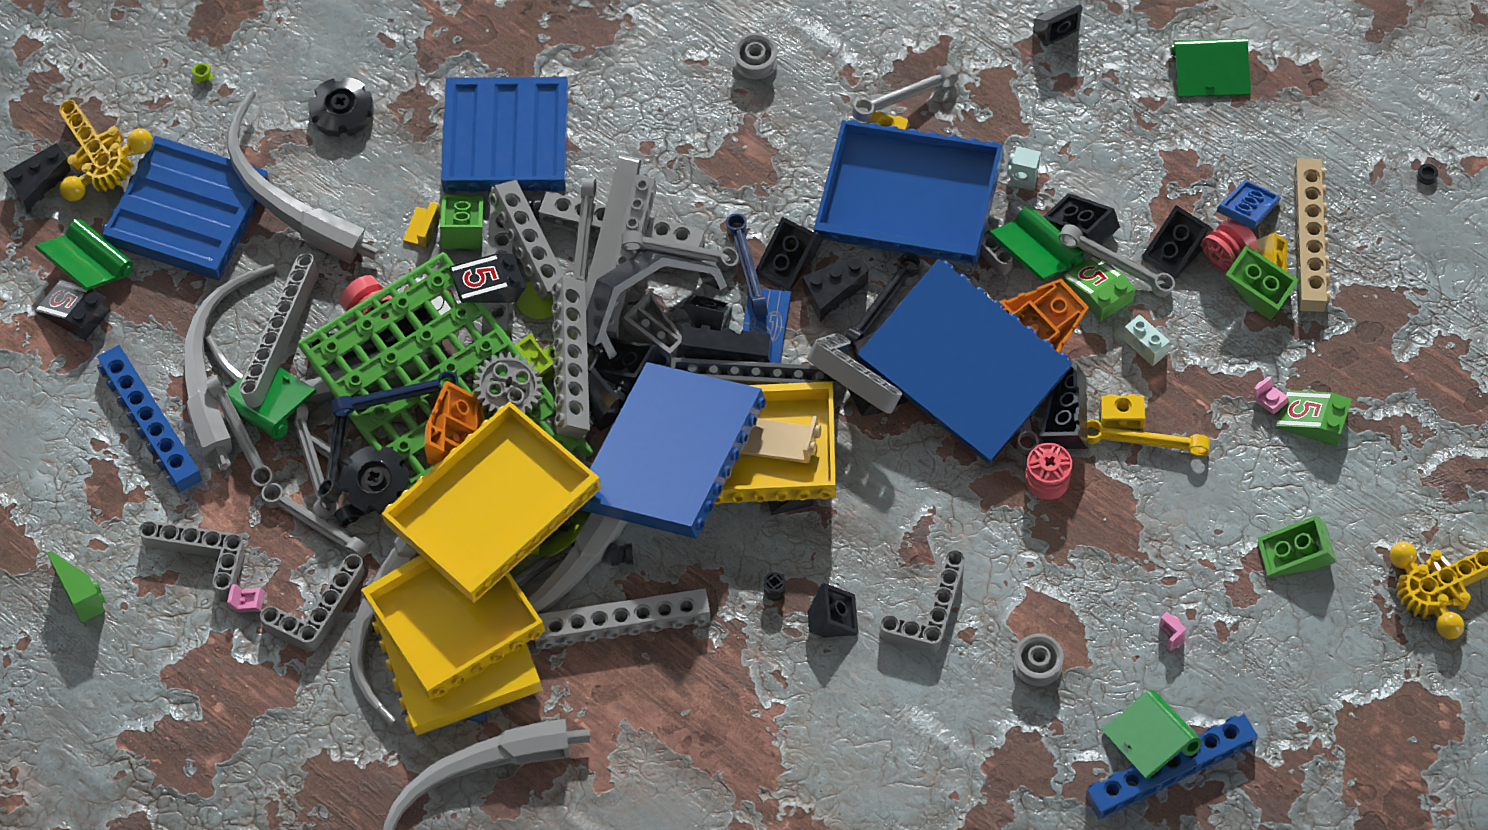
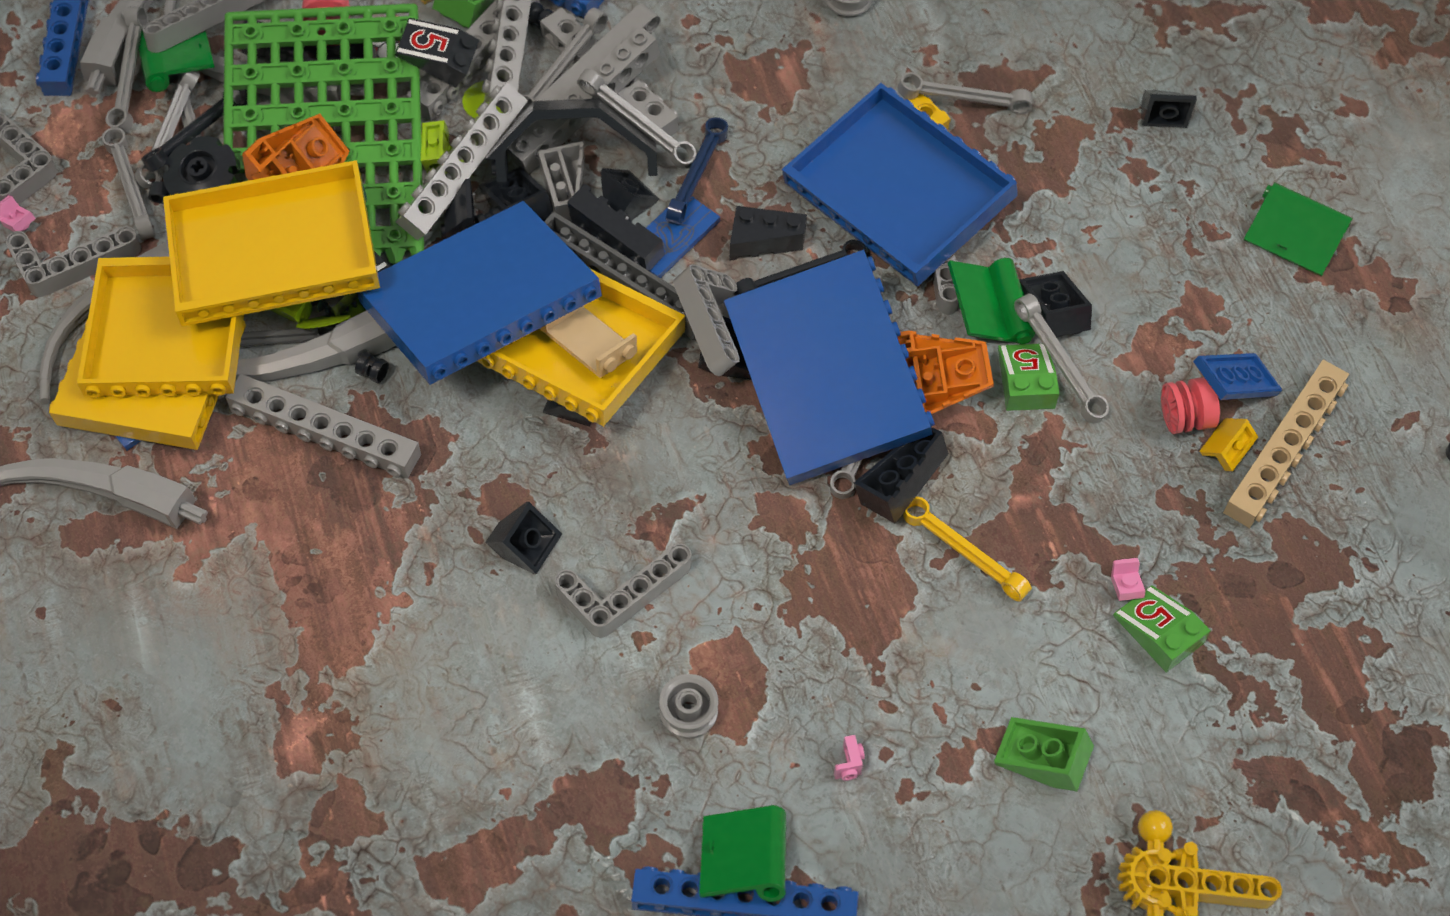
camera: 30 degrees right, 0 degrees up
dark blue piece [330,371,458,417] -> none
light grey gear [473,352,543,415] -> none
black slope [755,217,824,290] -> none
black wheel [764,572,785,601] -> none
light aqua brick [1007,146,1041,191] -> none
coral wheel [1025,443,1072,500] -> none
yellow brick [1100,394,1145,429] -> none
light aqua brick [1123,315,1170,366] -> none
black slope [1141,205,1214,279] -> none
bright green slope [1225,245,1299,320] -> none

